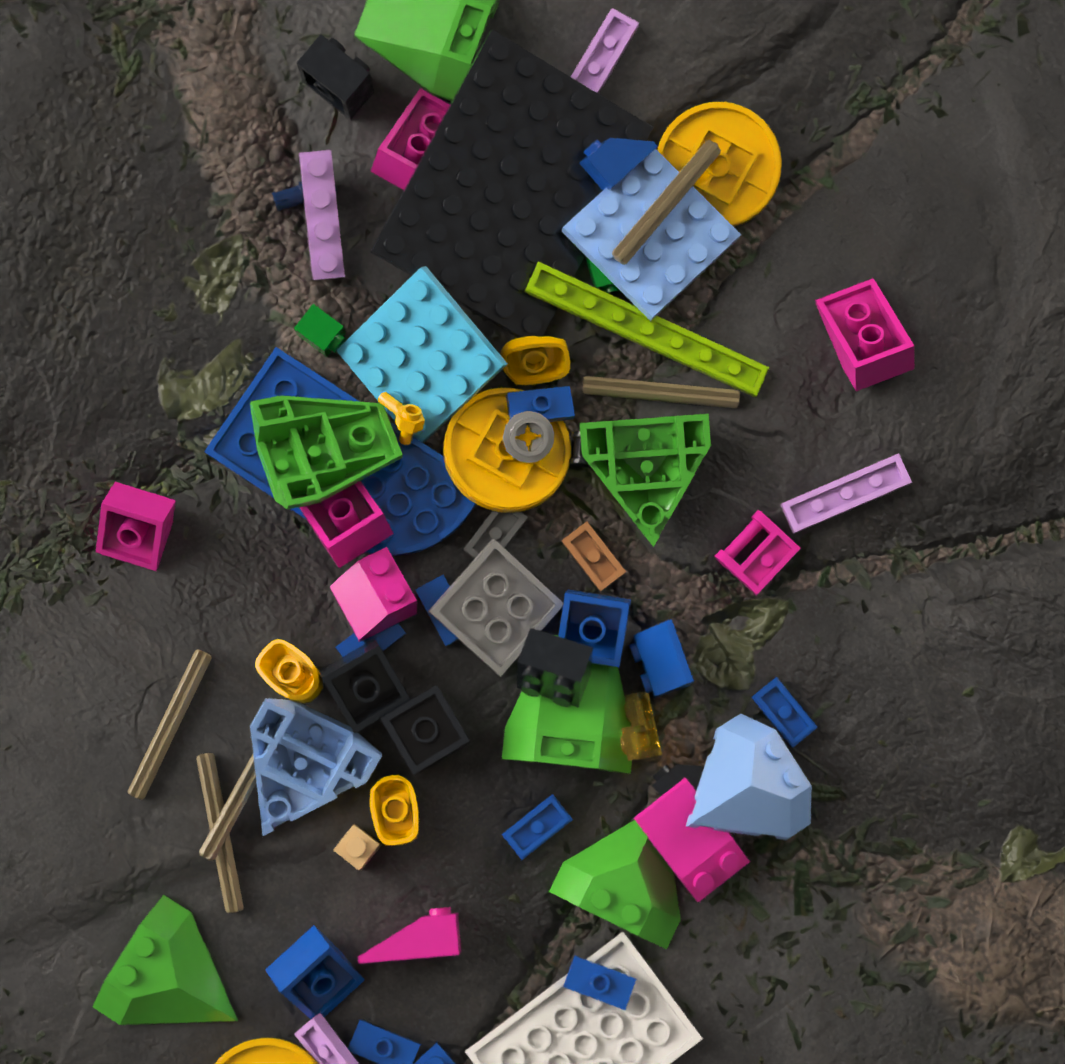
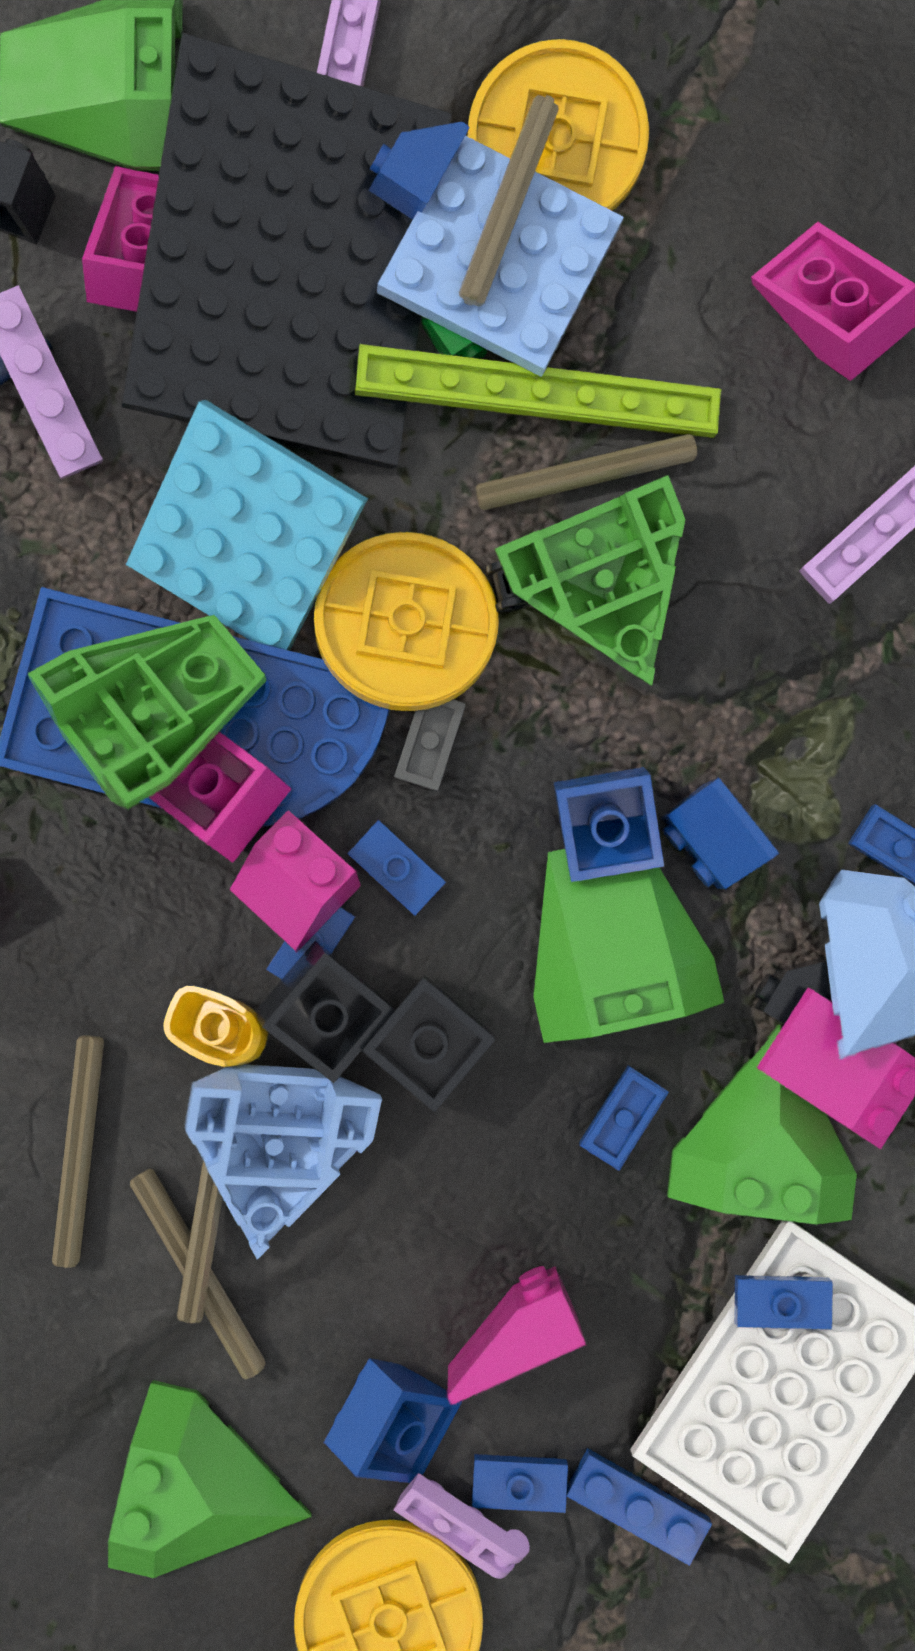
camera: 25 degrees left, 5 degrees up
green brick [294,304,346,357] -> none
tan brick [334,824,382,871] -> none
yellow piece [370,775,419,846] -> none
yellow piece [378,392,425,445] -> none
light grey plate [428,539,563,676] -> none
yellow piece [500,336,570,385] -> none
light grey gear [502,411,554,463] -> none
blue plate [506,386,575,425] -> none
black brick [517,628,593,708] -> none
medium nougat plate [562,521,626,593] -> none
clear yellow plate [620,692,662,761] -> none
dark pink plate [714,510,801,596] -> none

